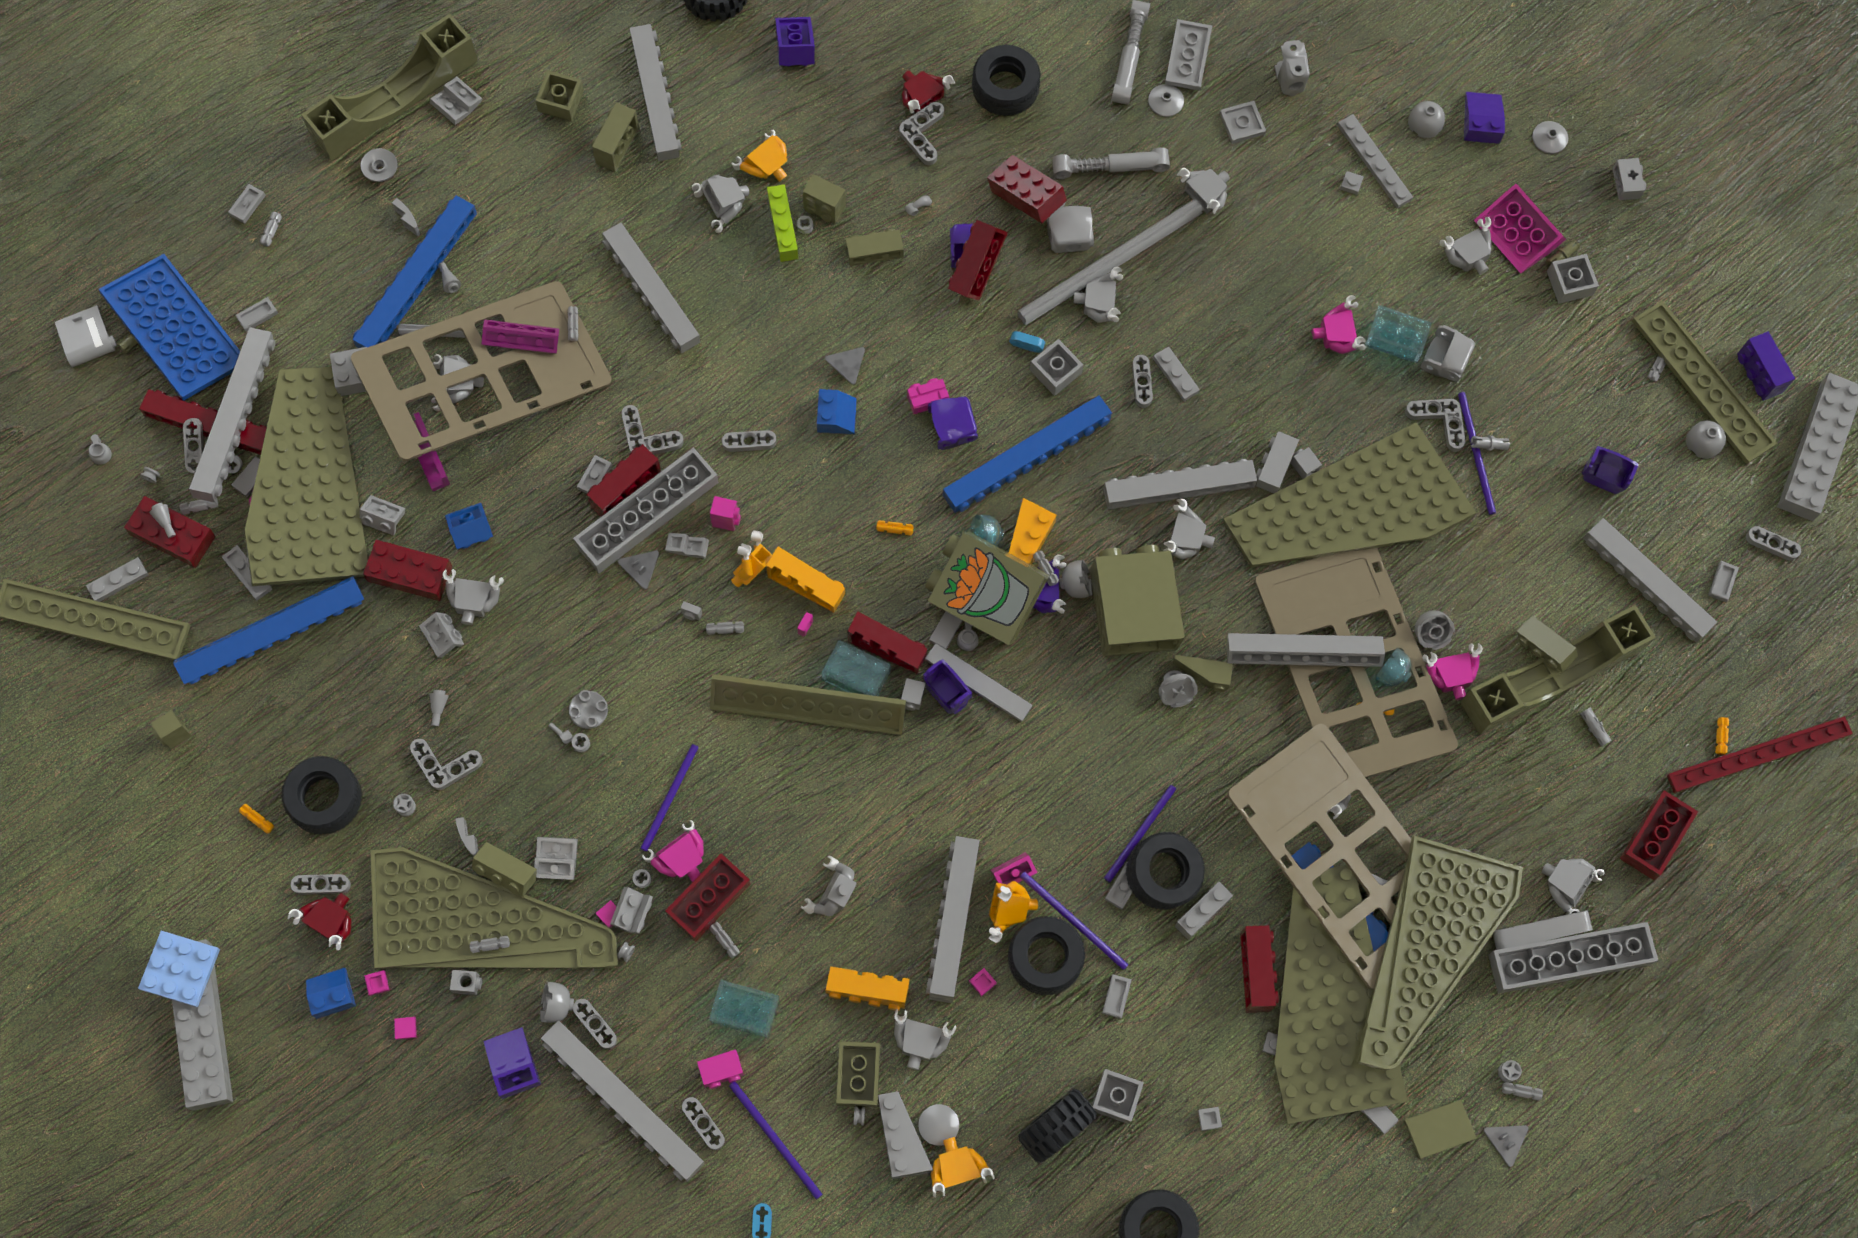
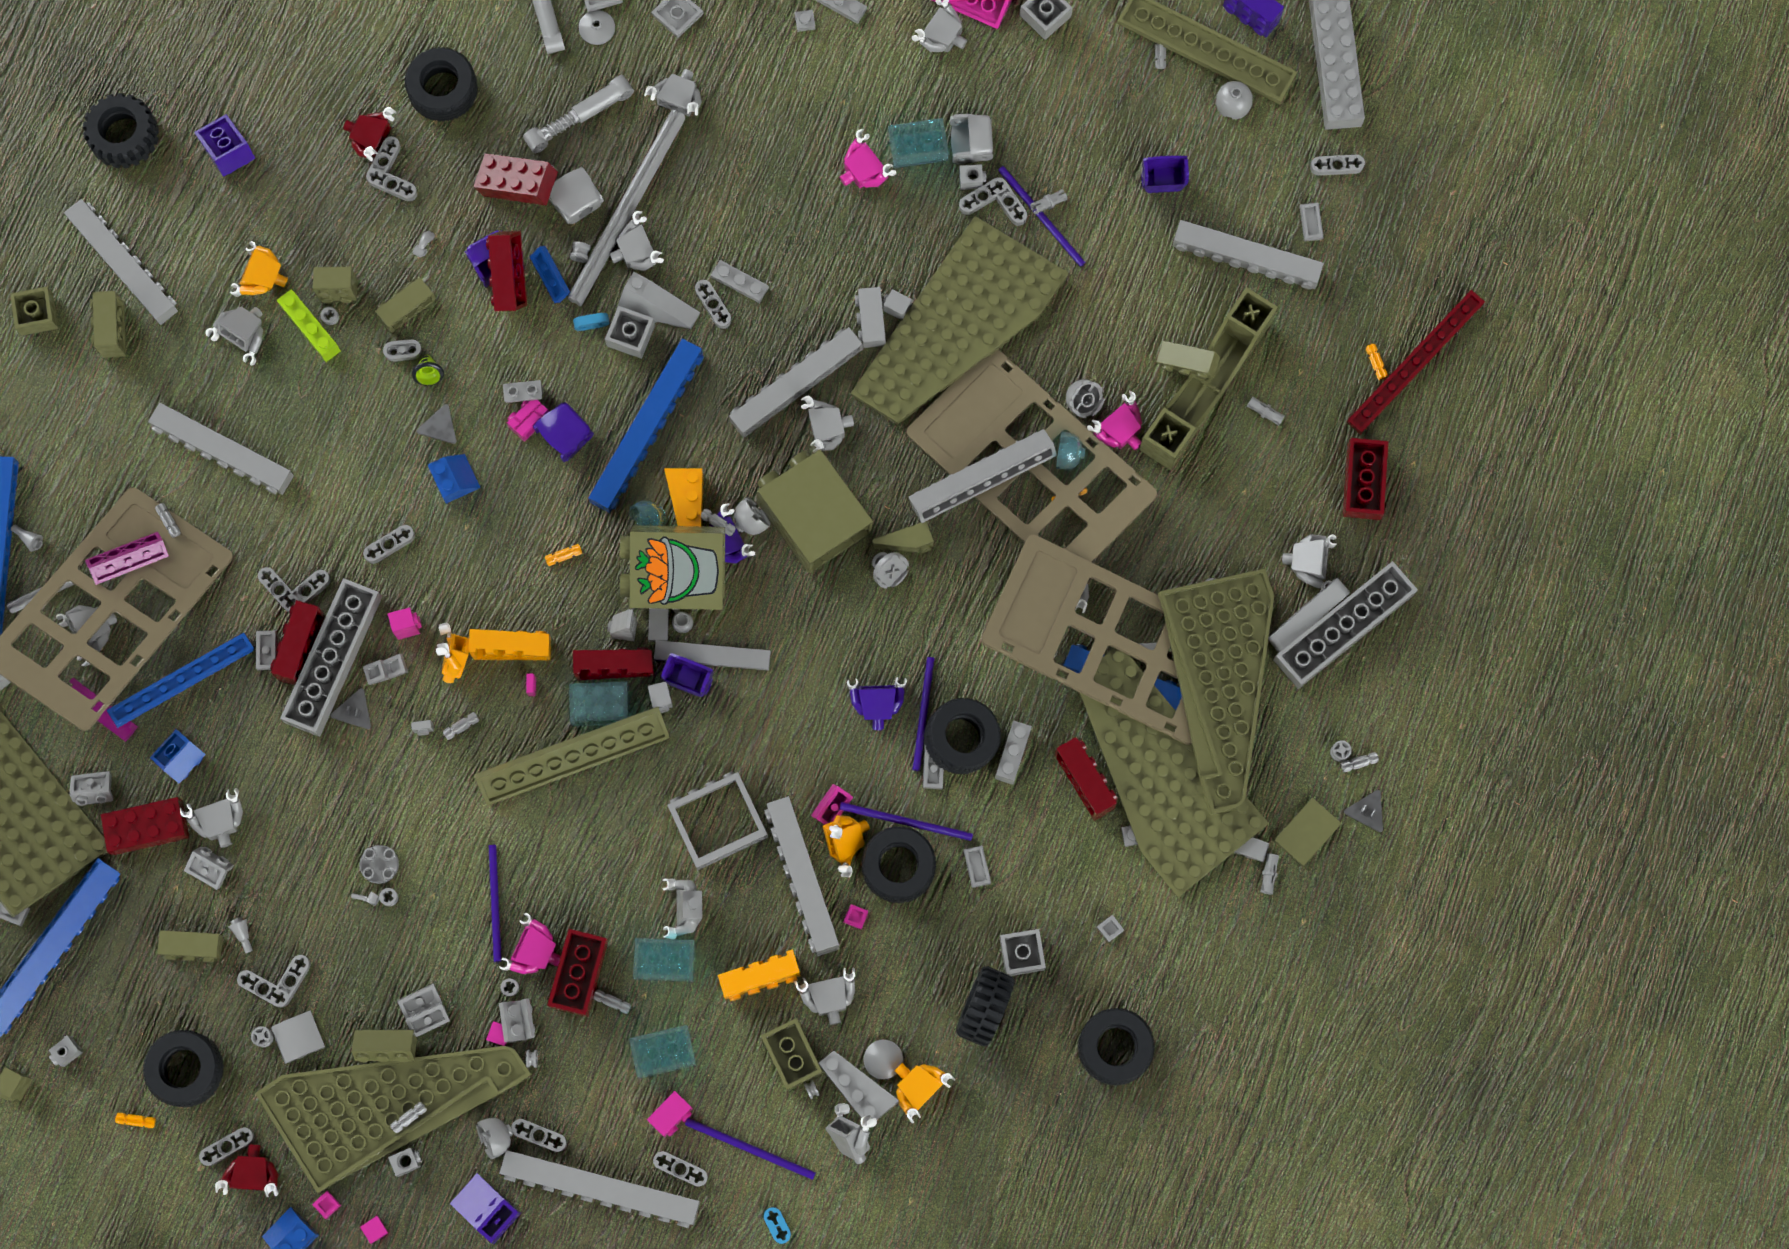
camera: 25 degrees left, 5 degrees up
light grey slope [456,817,478,857] -> none
none -> light grey brick [49,1035,83,1067]
none -> blue plate [107,633,254,728]
none -> olive brick [157,930,223,963]
none -> light grey slope [271,1011,325,1064]
none -> light grey plate [383,339,422,362]
none -> hat [412,355,444,386]
none -> light grey bracket [503,380,544,403]
none -> blue plate [530,246,571,303]
none -> light grey wheel [570,242,591,263]
none -> light grey slope [607,609,637,641]
none -> light grey wedge [617,272,700,329]
none -> clear light blue brick [633,938,696,982]
none -> light grey window [667,772,768,871]
none -> light grey torso [826,1103,877,1164]
none -> dark purple torso [847,677,907,730]
none -> light grey brick [959,165,986,190]
none -> light grey pin [1260,854,1279,895]

